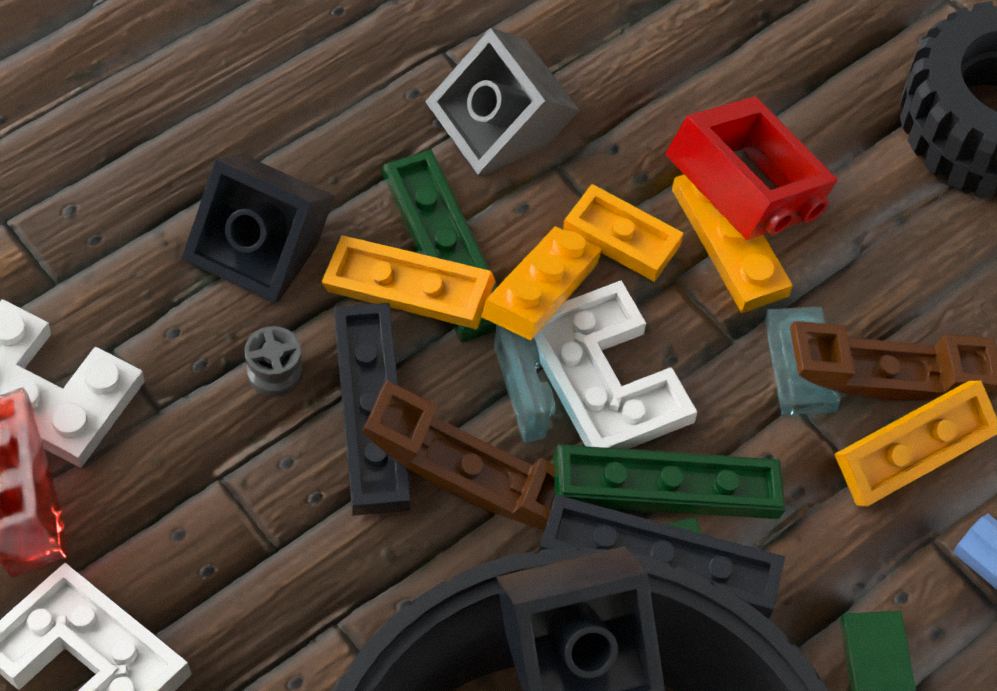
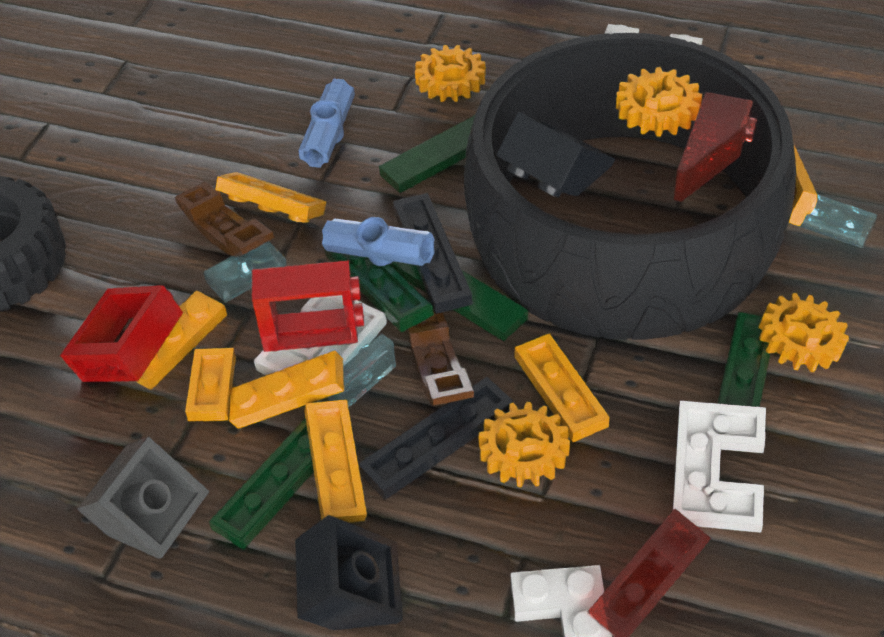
camera: 115 degrees left, 10 degrees down
dark grey wheel [245,326,302,397] -> none
none -> red window [252,260,364,352]
none -> medium blue piece [322,217,435,266]
none -> light orange gear [479,402,570,487]
none -> light orange plate [515,333,610,442]

